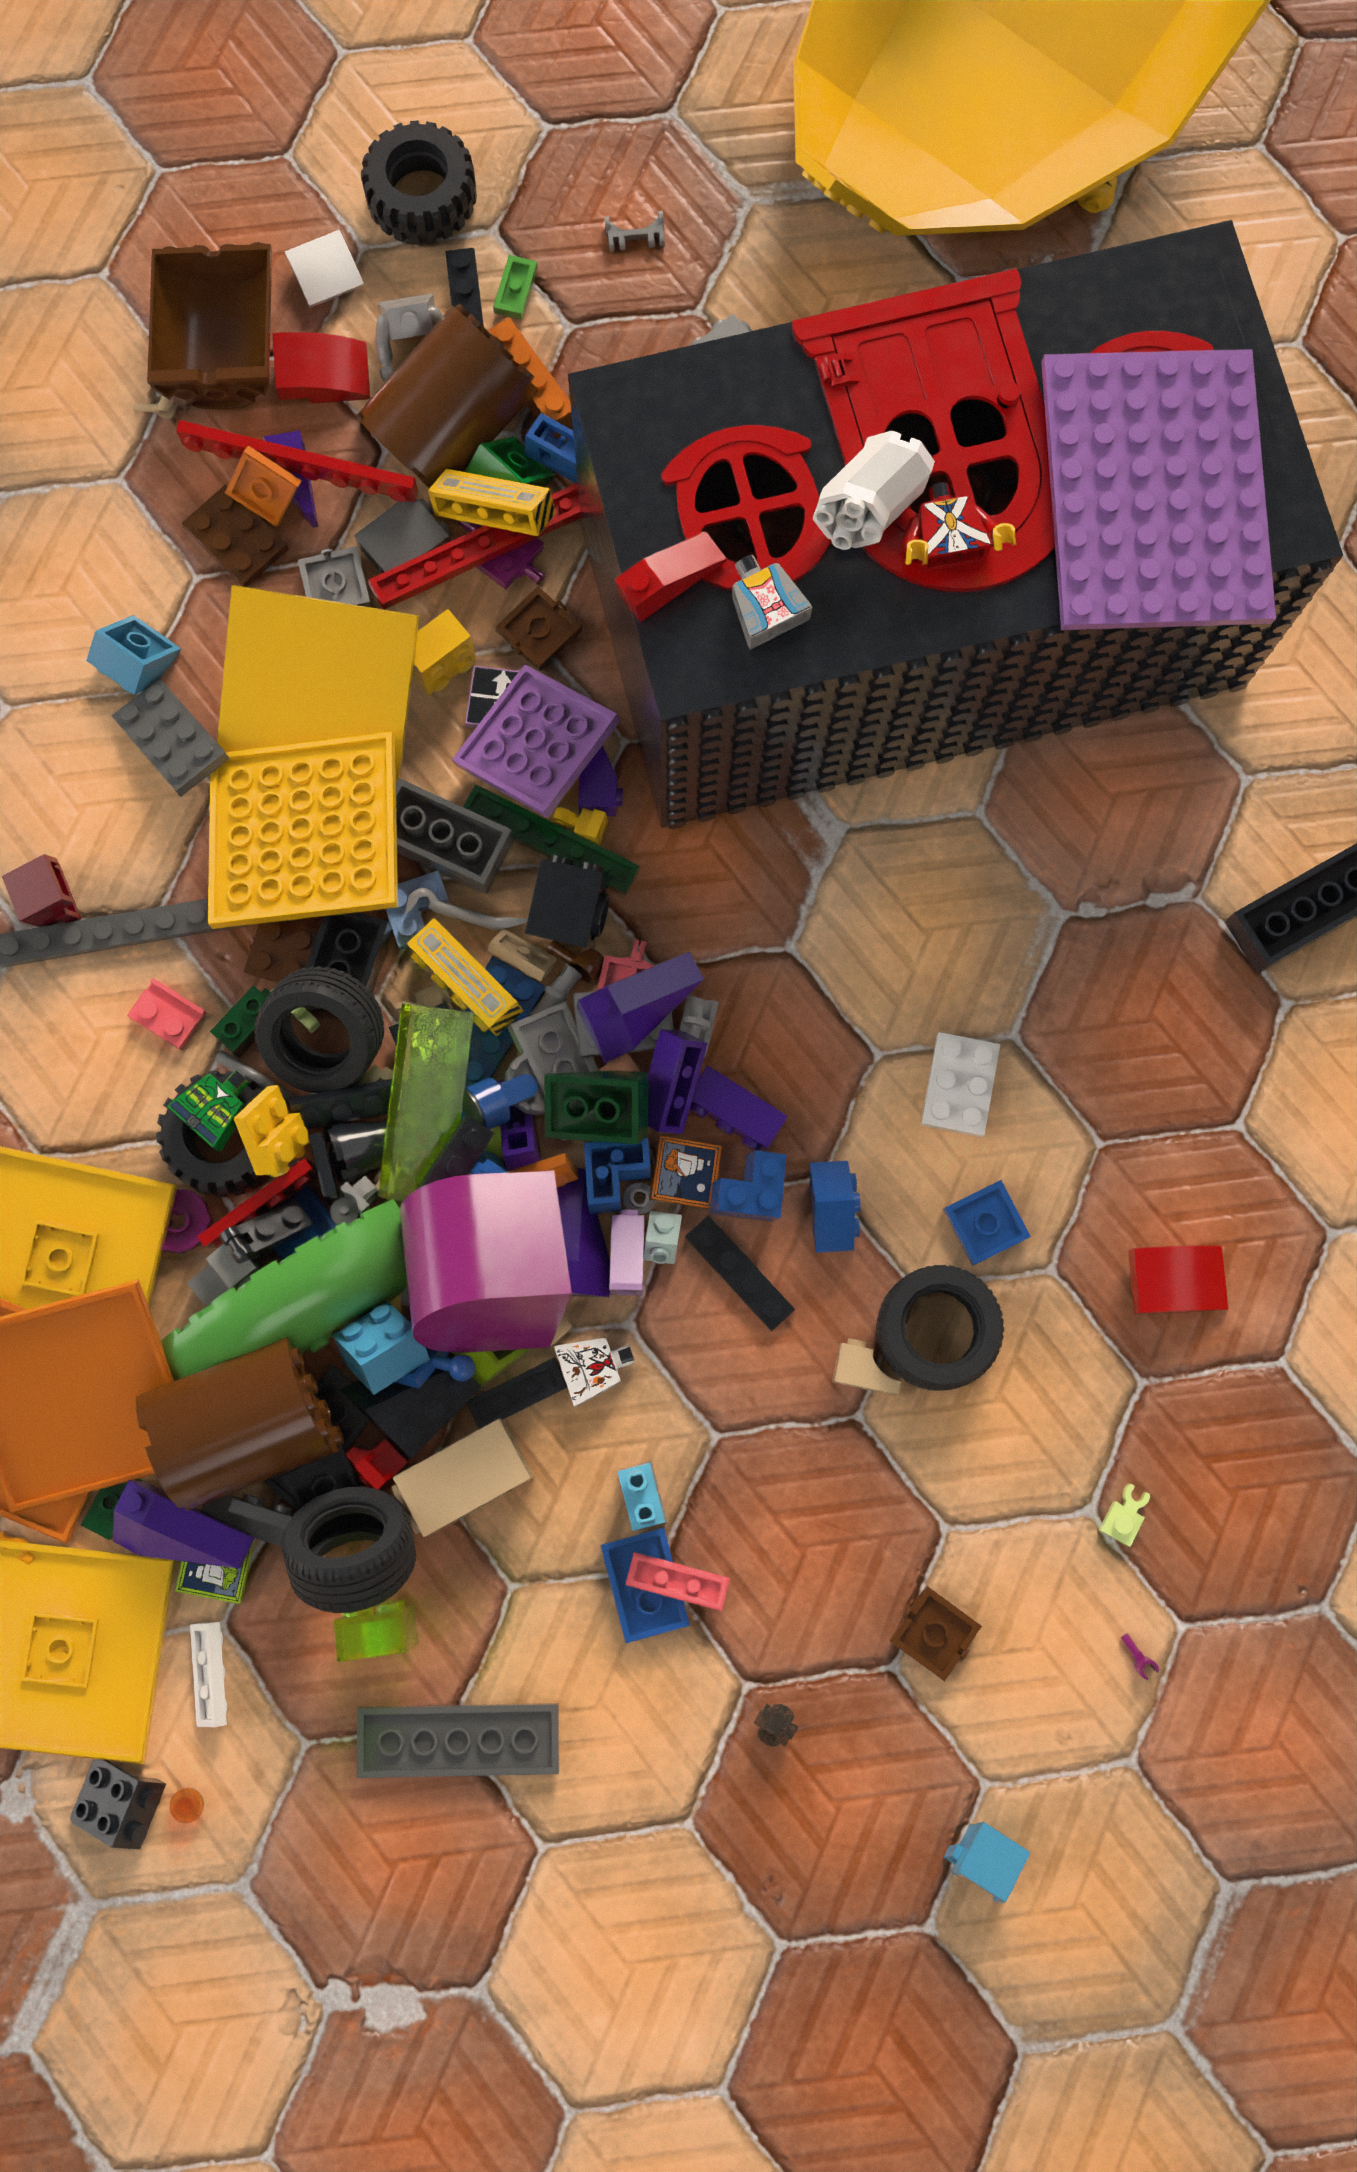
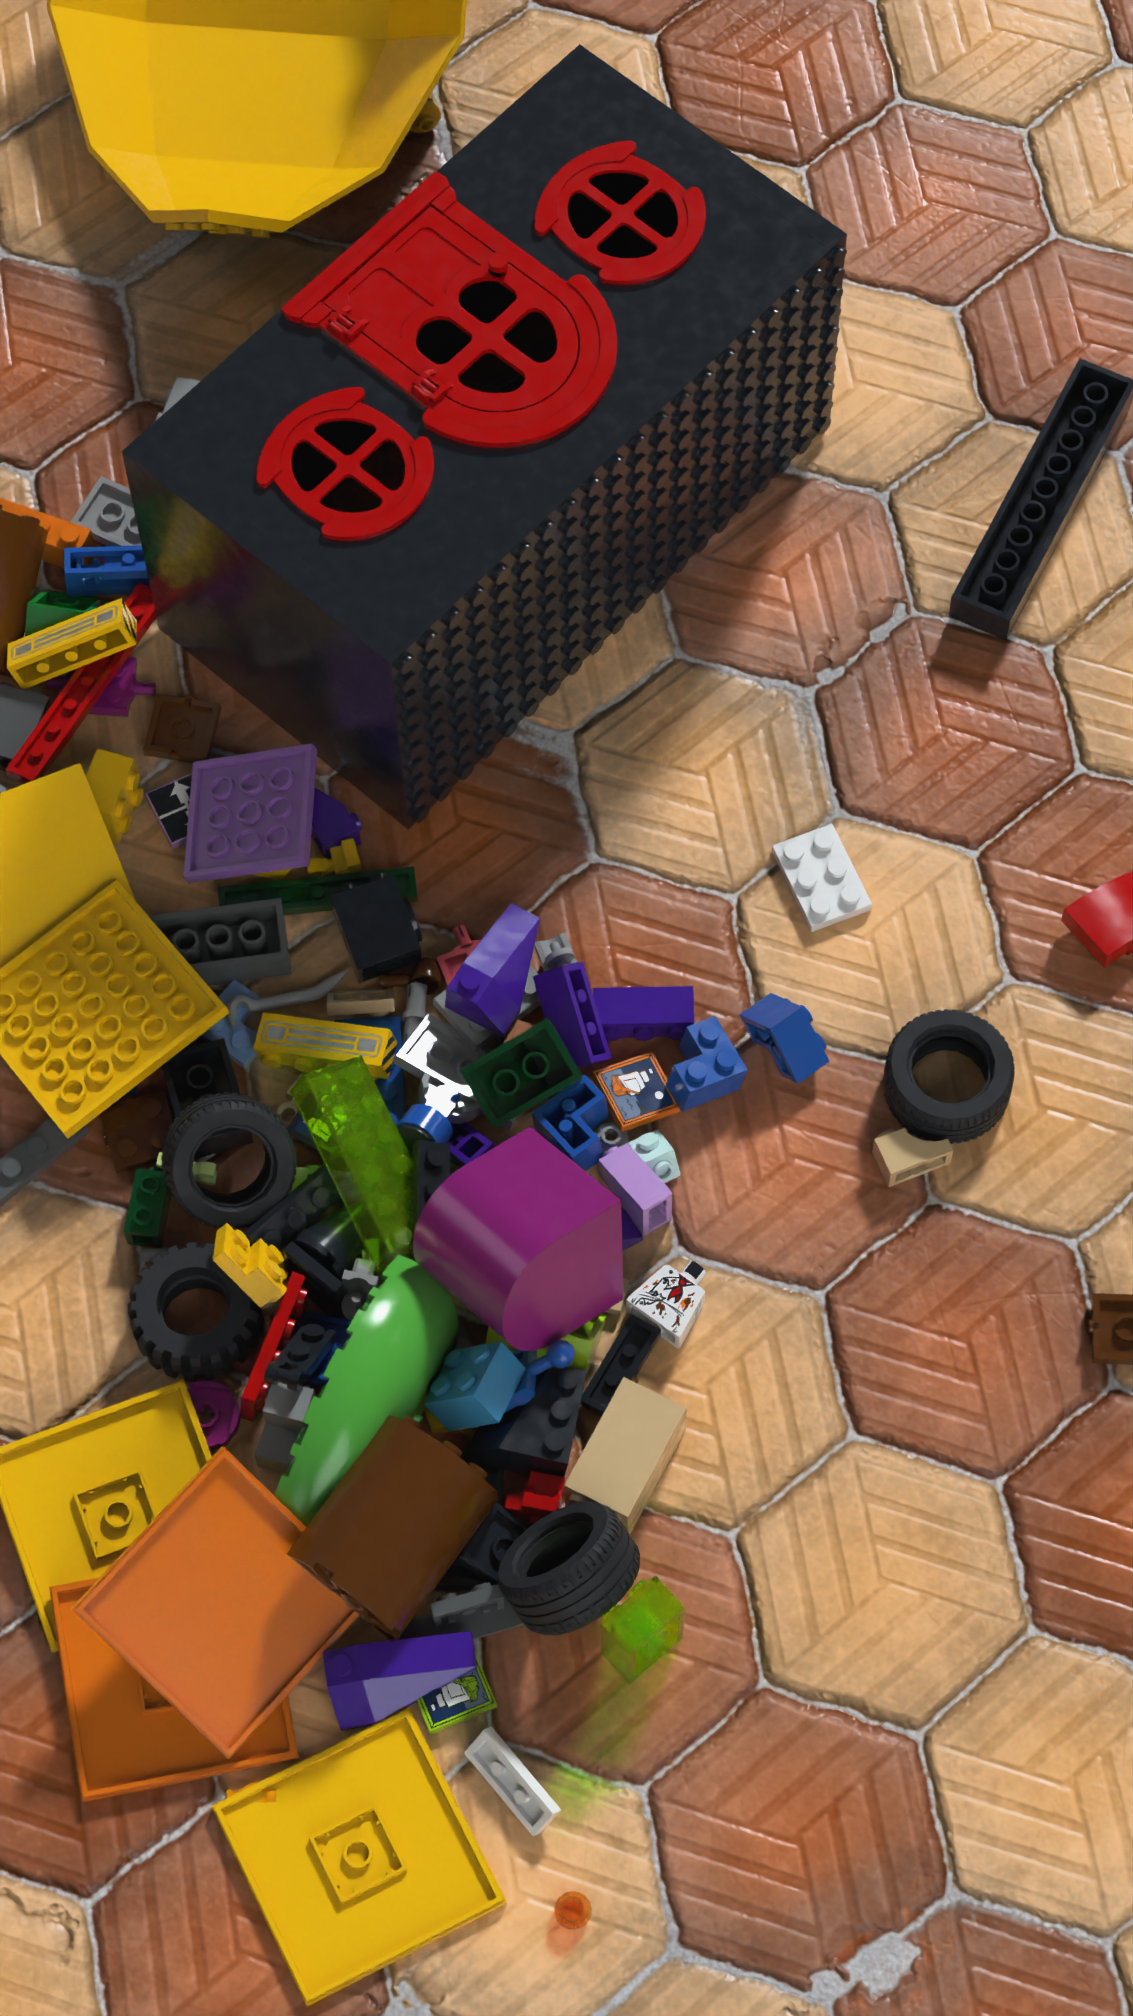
camera: 30 degrees left, 15 degrees down
black bracket [70,1759,166,1849] -> none
dark green plate [81,1478,144,1540] -> none
coral plate [127,978,207,1051] -> none
torso [167,1070,250,1152] -> none
dark grey plate [357,1703,559,1778] -> none
blue plate [600,1527,690,1643] -> none
light grey piece [604,211,665,252] -> none
red slope [614,532,727,622] -> none
medium azure hips [618,1461,667,1531] -> none
coral tile [625,1552,730,1611] -> none
black plate [685,1215,795,1332] -> none
torso [732,555,812,650] -> none
clear smoke gear [754,1704,798,1747] -> none
white brick [812,431,935,550] -> none
torso [902,482,1016,573] -> none
blue plate [943,1180,1031,1266] -> none
medium lavender plate [1041,349,1276,630] -> none

